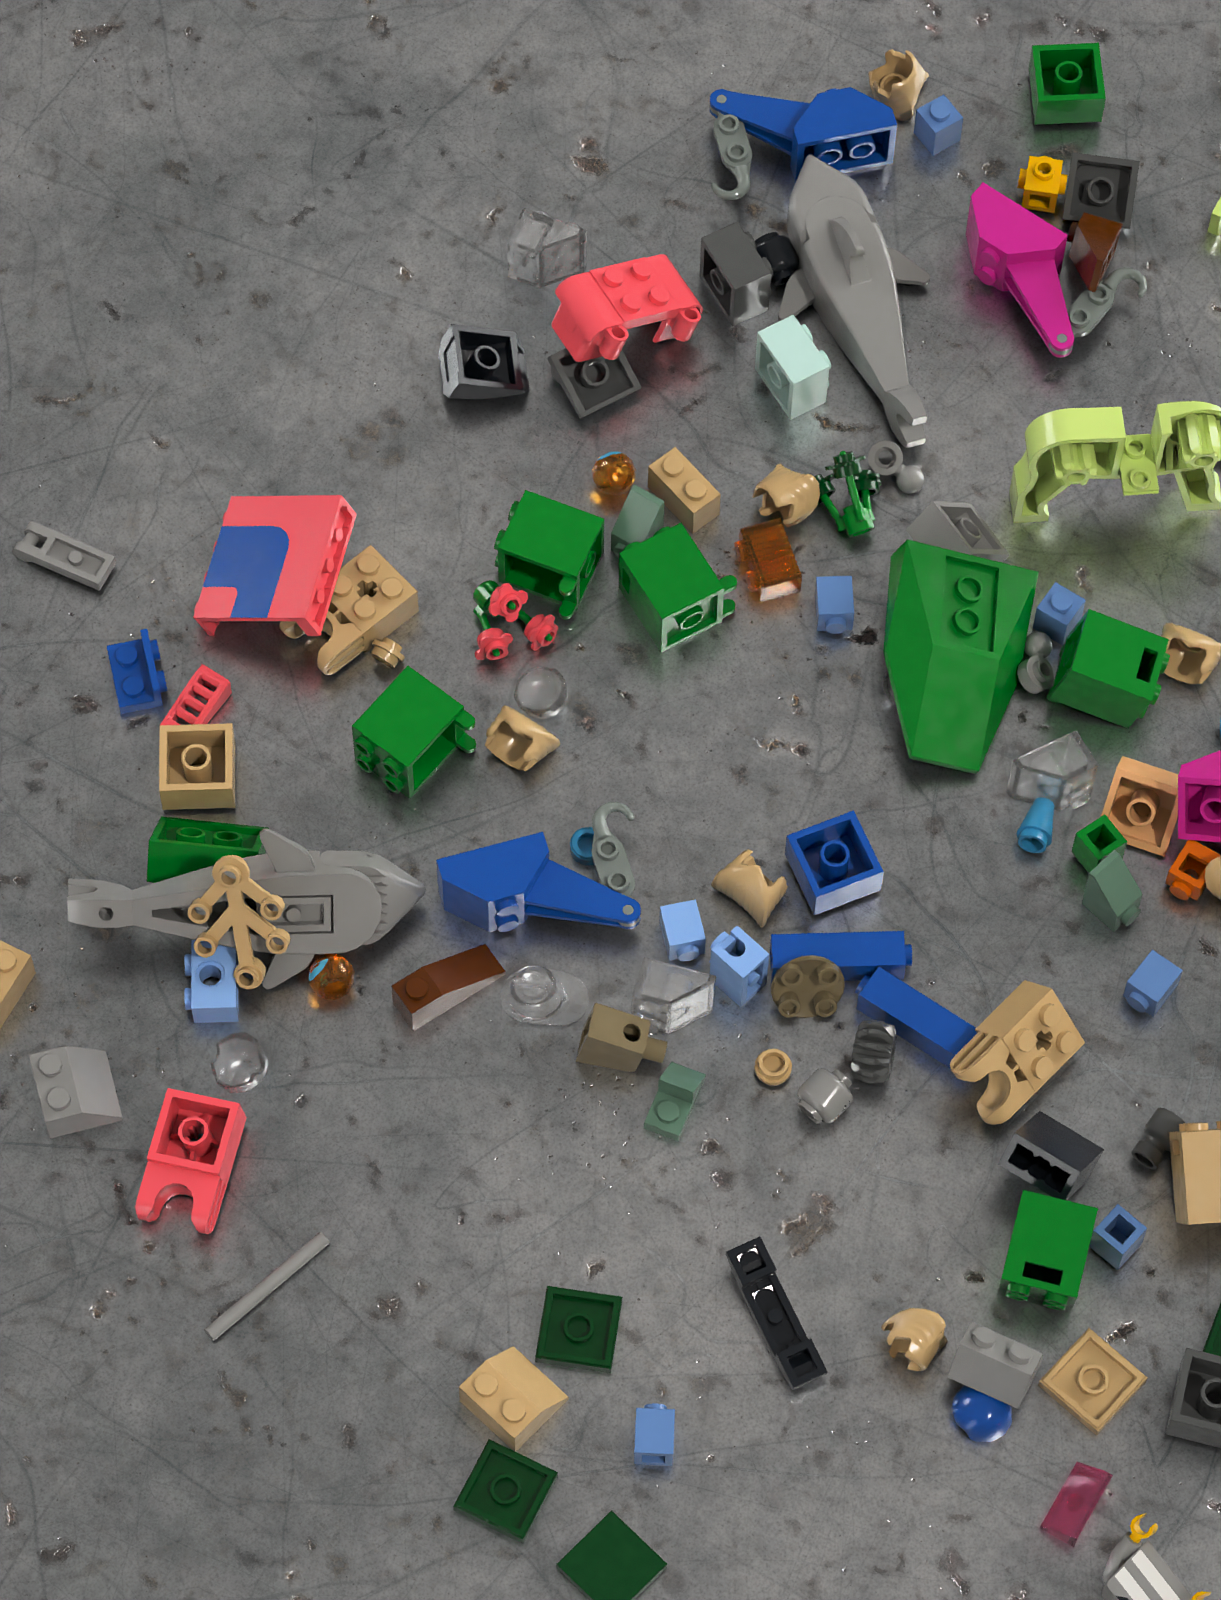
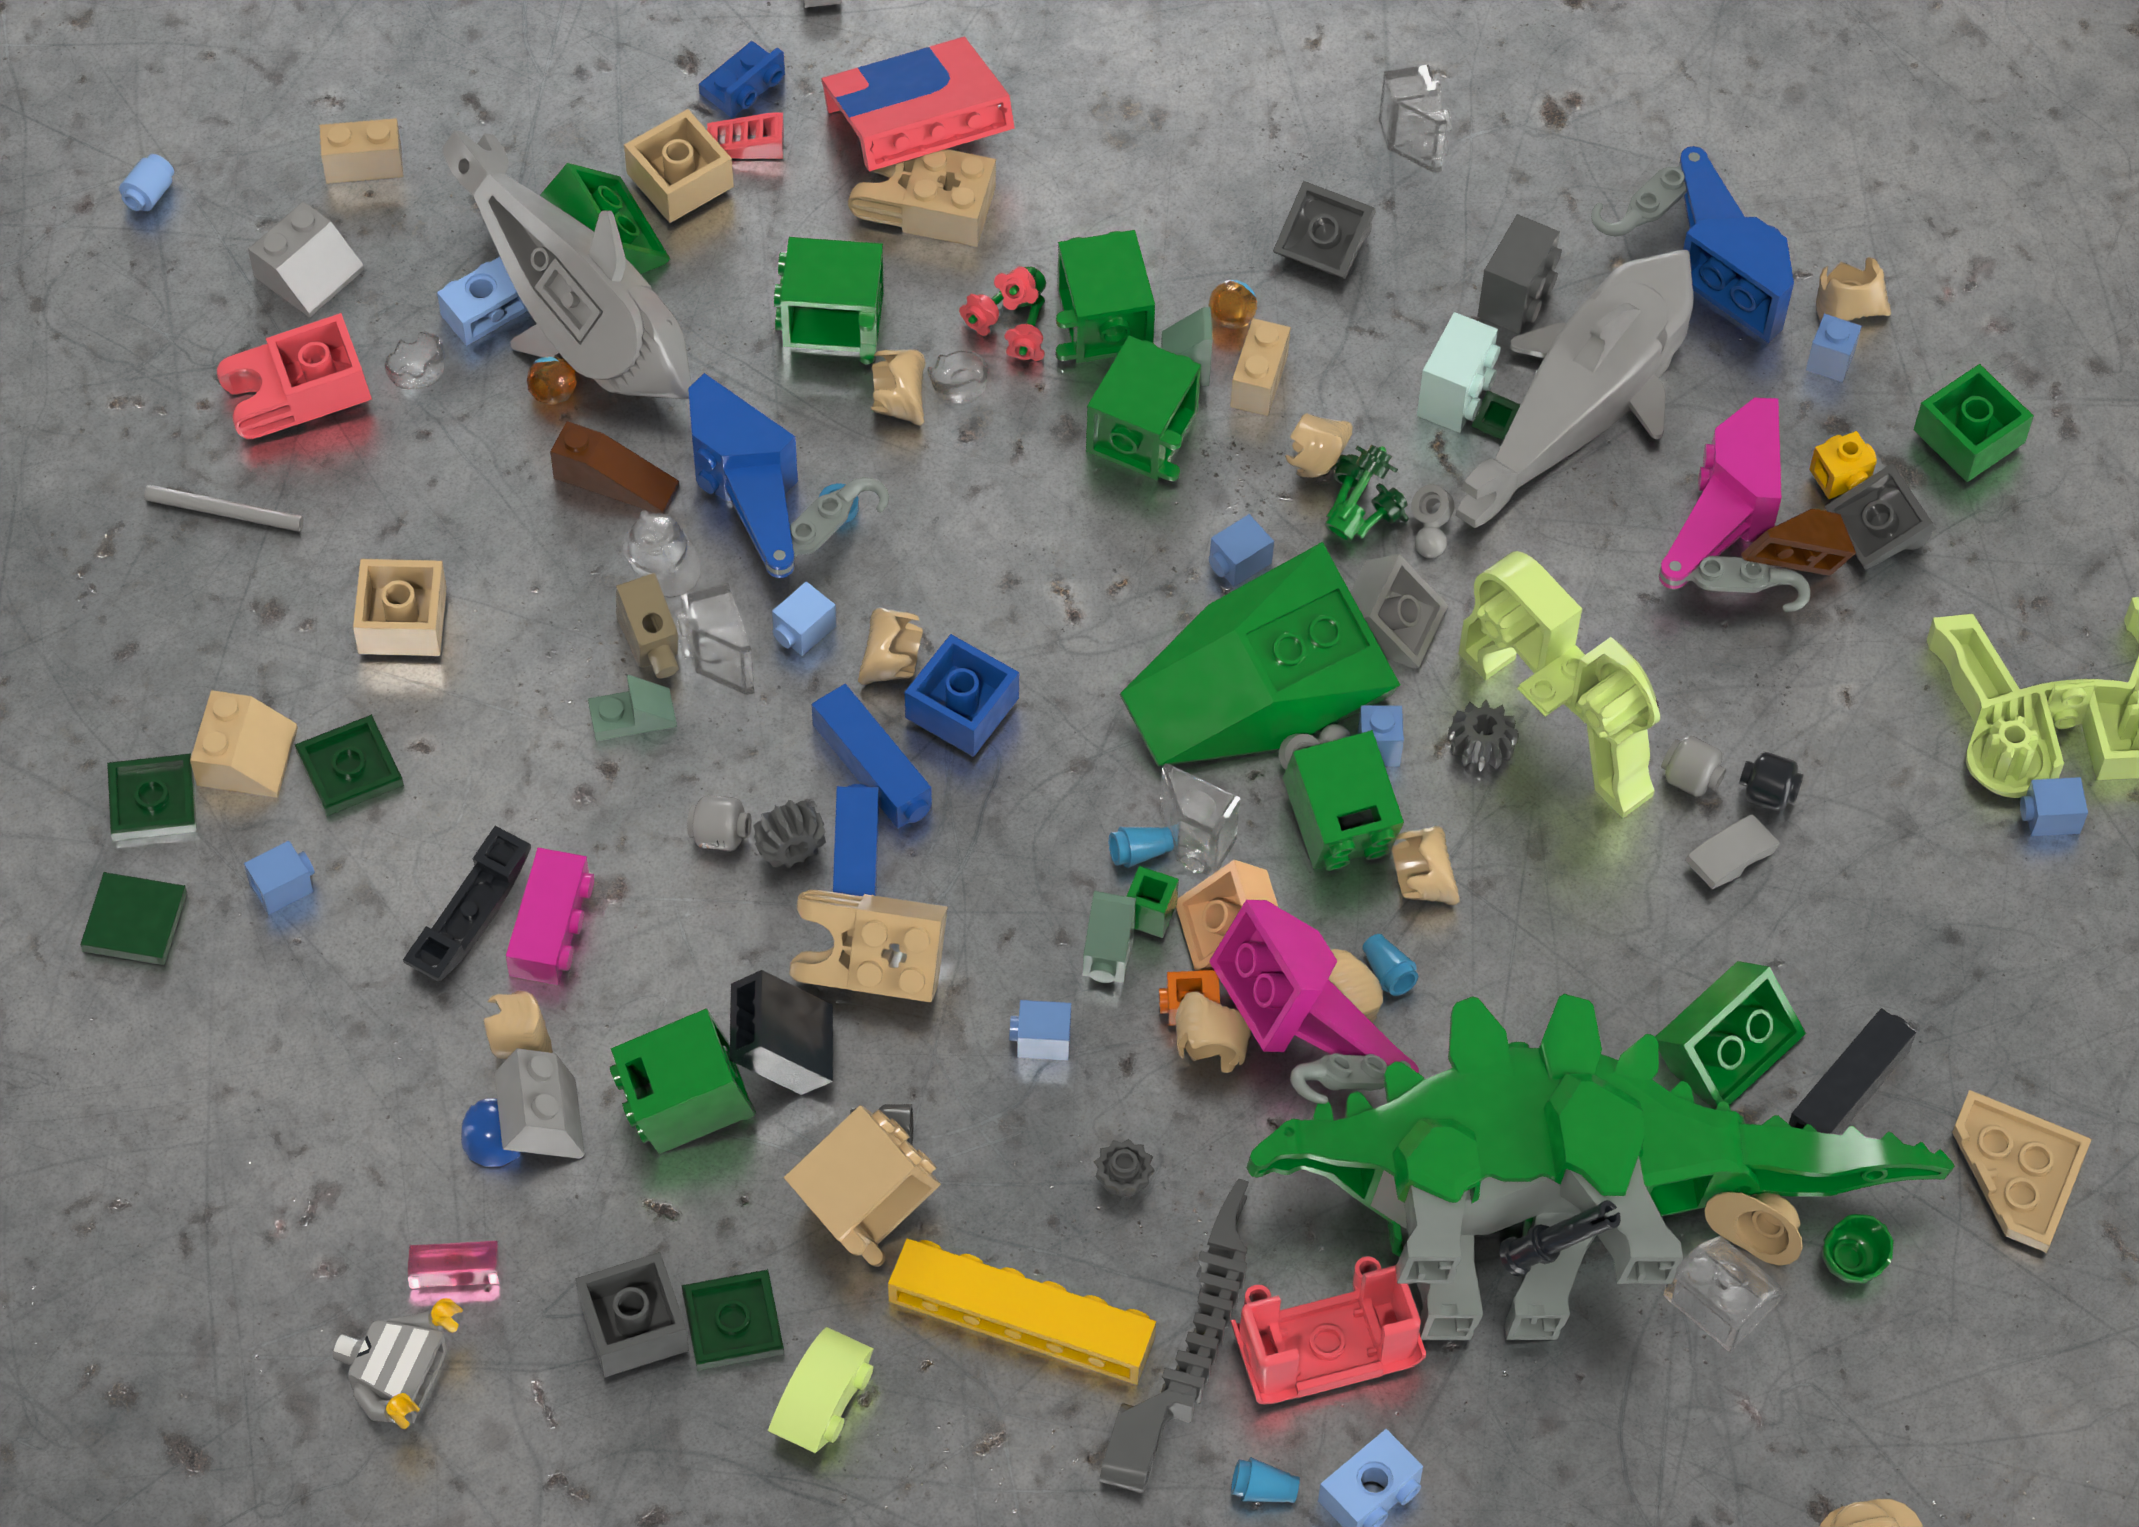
camera: 55 degrees right, 5 degrees down
tan plant [188,855,291,989] -> none
tan plate [370,637,405,668] -> none
black slope [438,324,529,399] -> none
coral container [551,254,703,362] -> none
light blue brick [709,926,769,1008] -> none
clear orange brick [735,518,802,603] -> none
black head [755,232,799,286] -> none
tan plate [755,1049,792,1085] -> none
dark tan dish [771,955,845,1018] -> none
tan tile [1038,1328,1148,1436] -> none
medium blue brick [1089,1204,1147,1270] -> none
none -> tan brick [353,559,447,656]
none -> dark pink brick [506,847,594,985]
none -> dark grey gear [1448,699,1519,772]
none -> dark green slope [1472,390,1521,441]

